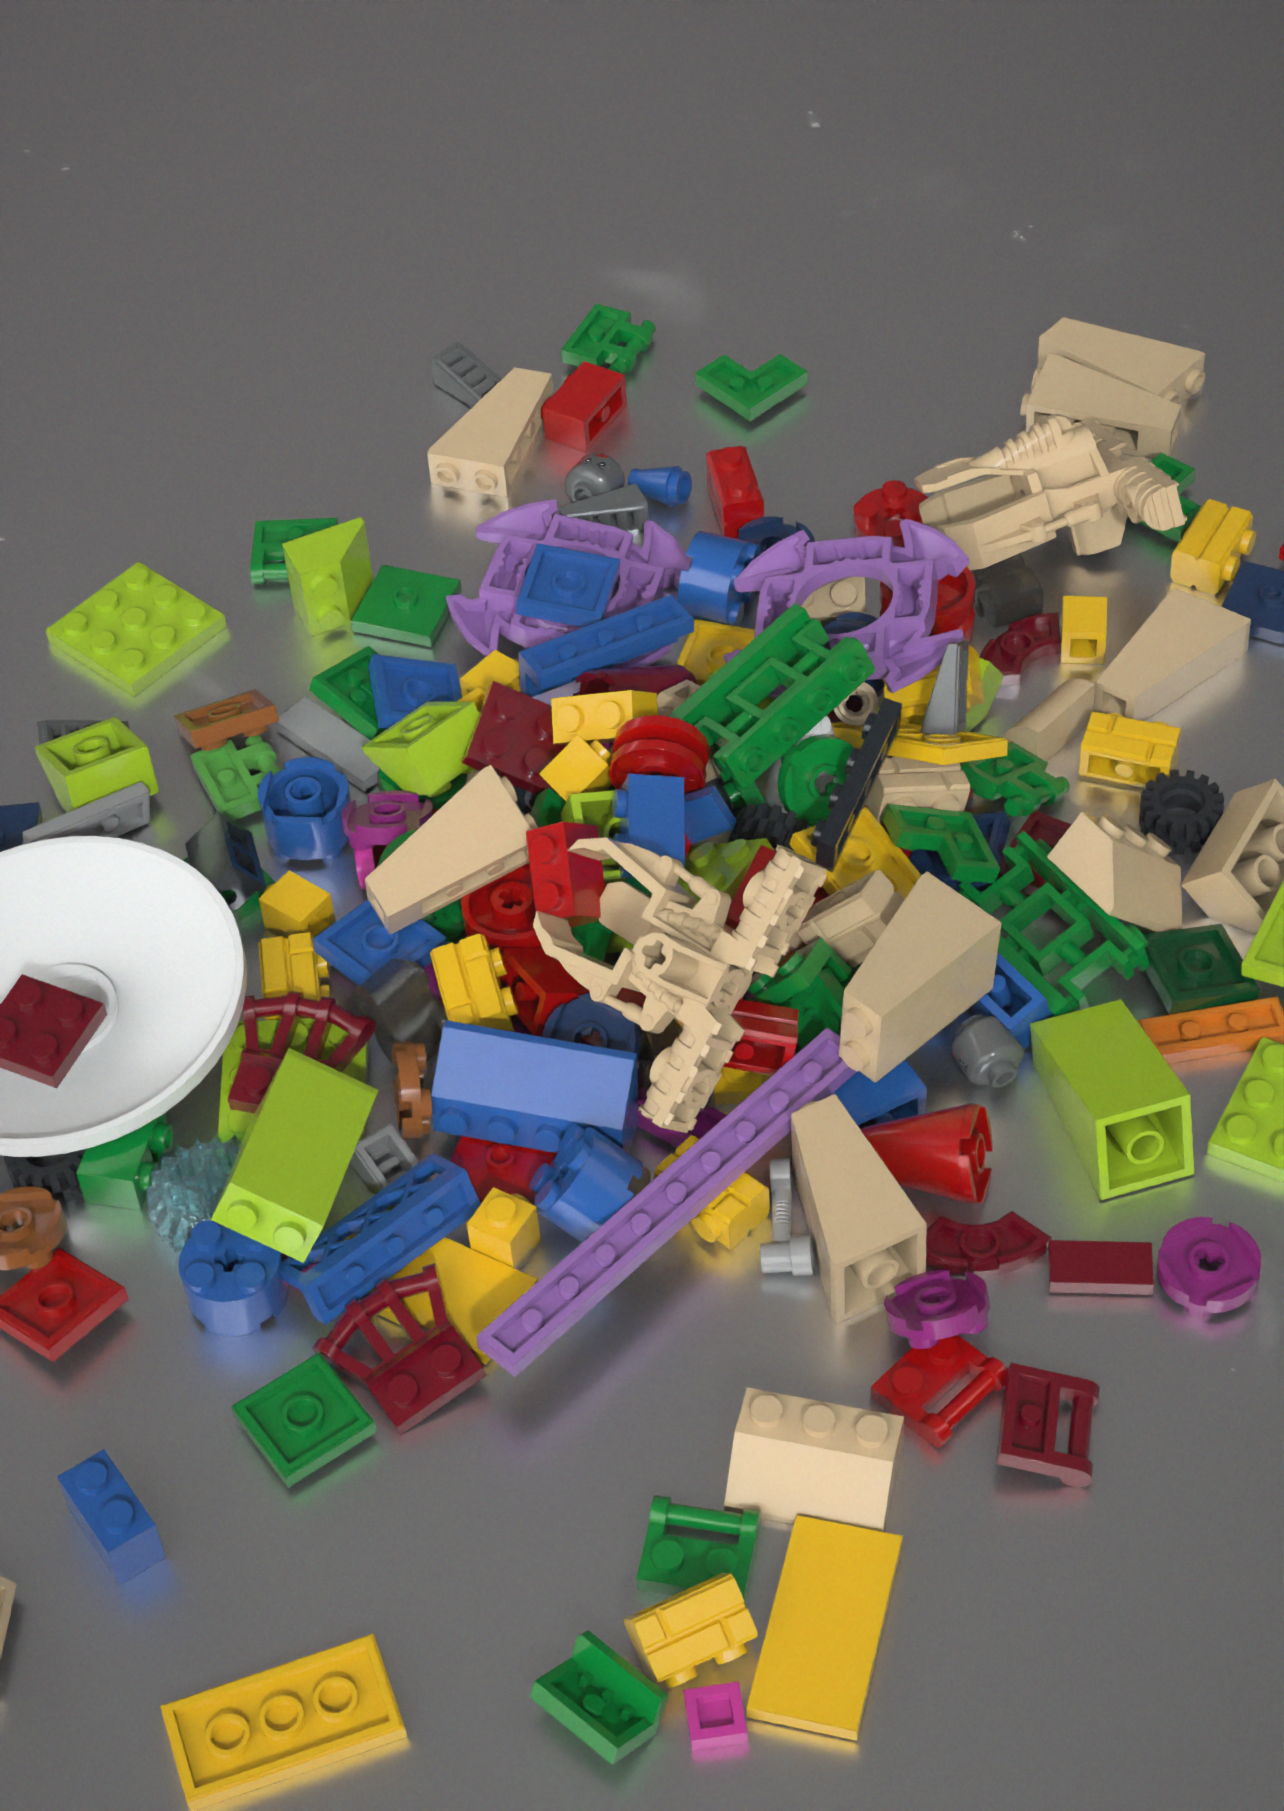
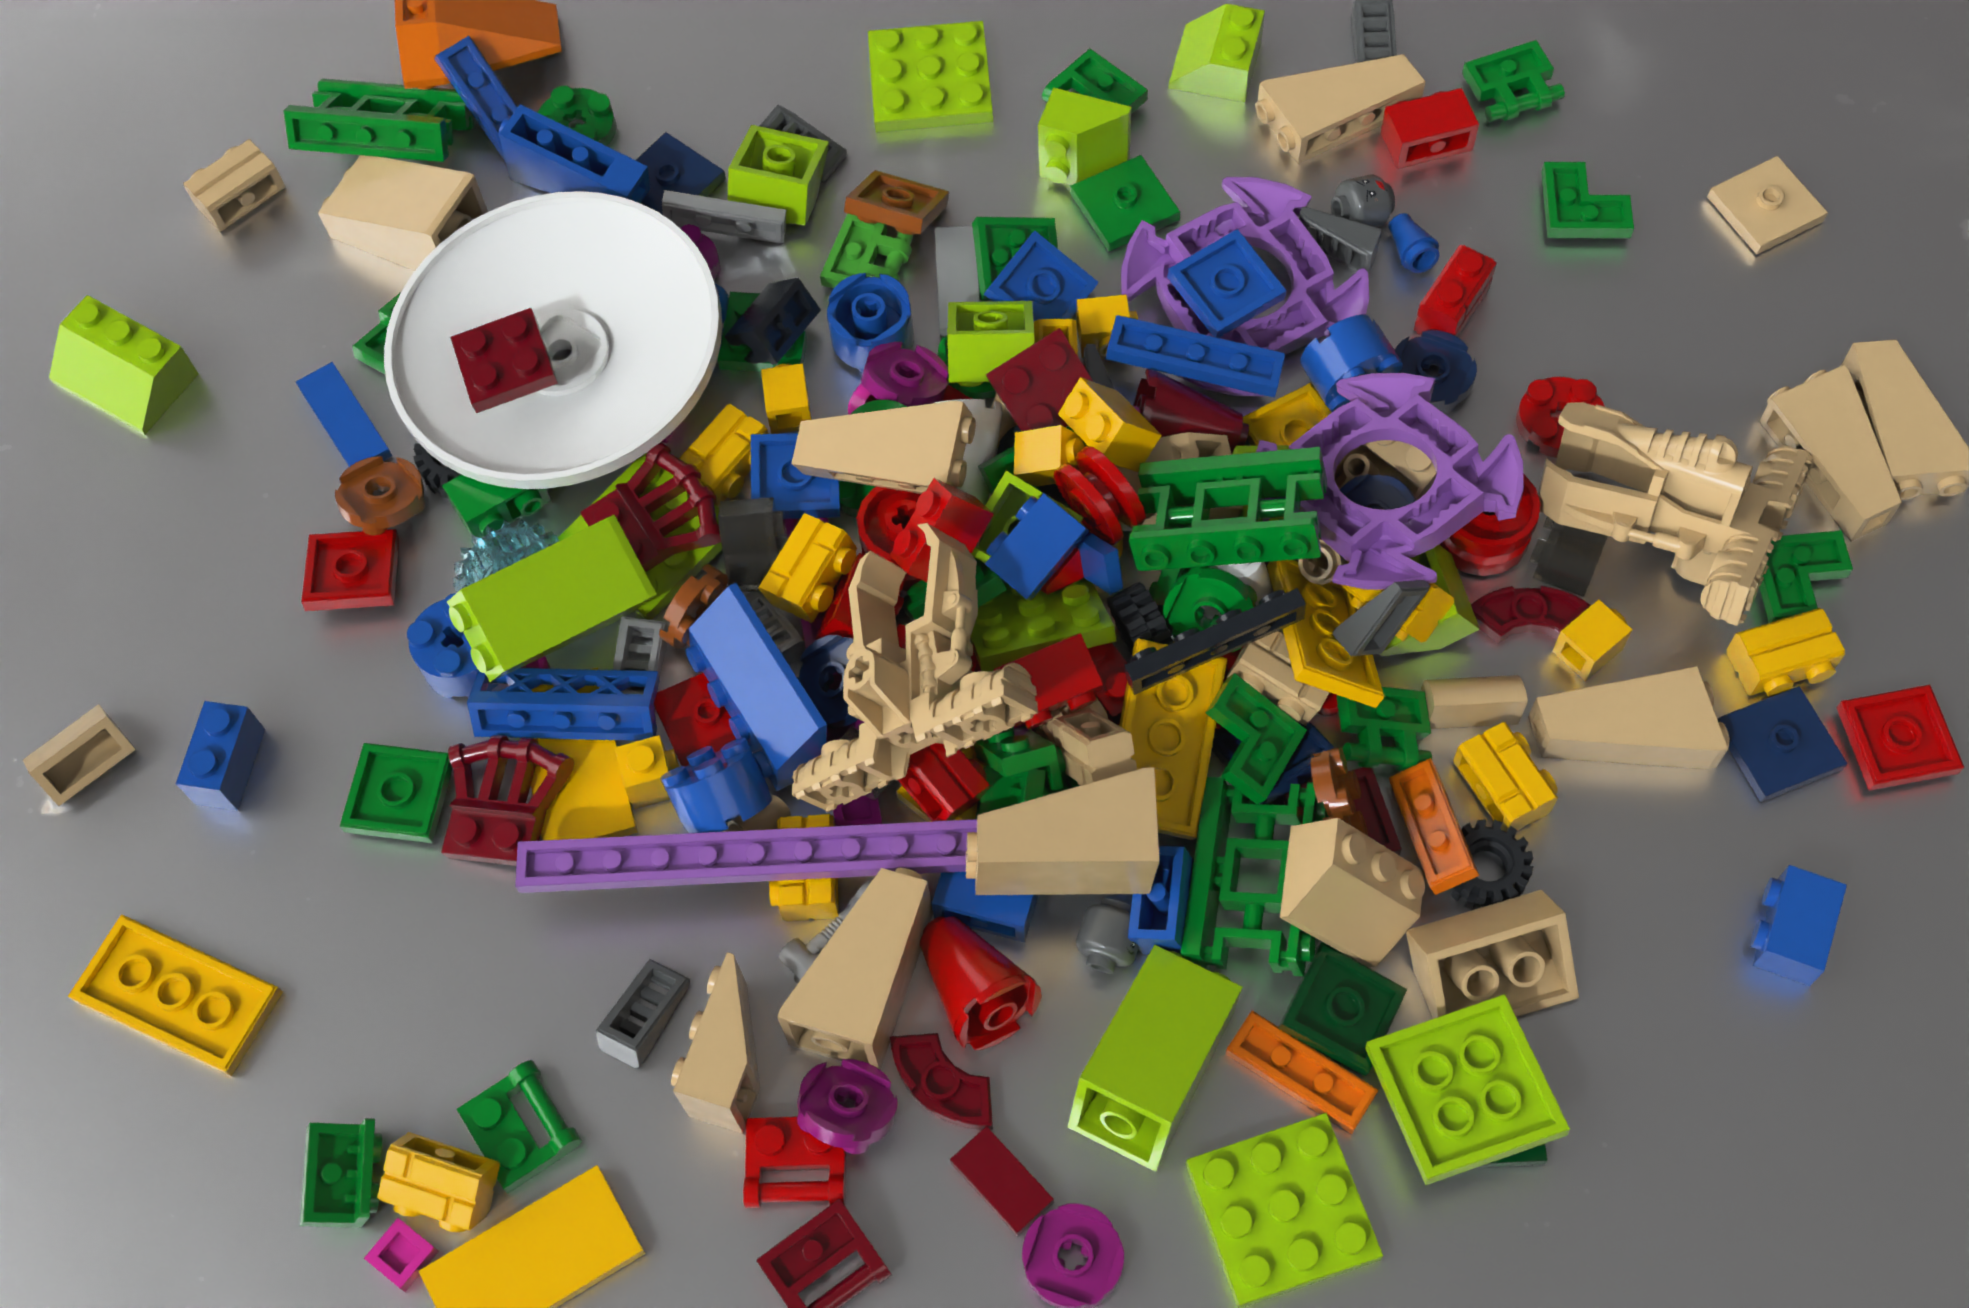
camera: 45 degrees right, 15 degrees up
tan slope [724,1387,904,1532] -> none
none -> dark grey slope [596,959,690,1069]
none -> tan slope [671,952,760,1134]
none -> lime slope [1168,4,1265,102]
none -> dark orange plate [1311,747,1368,836]
none -> orange tile [1388,758,1480,895]
none -> tan plate [1707,156,1828,255]

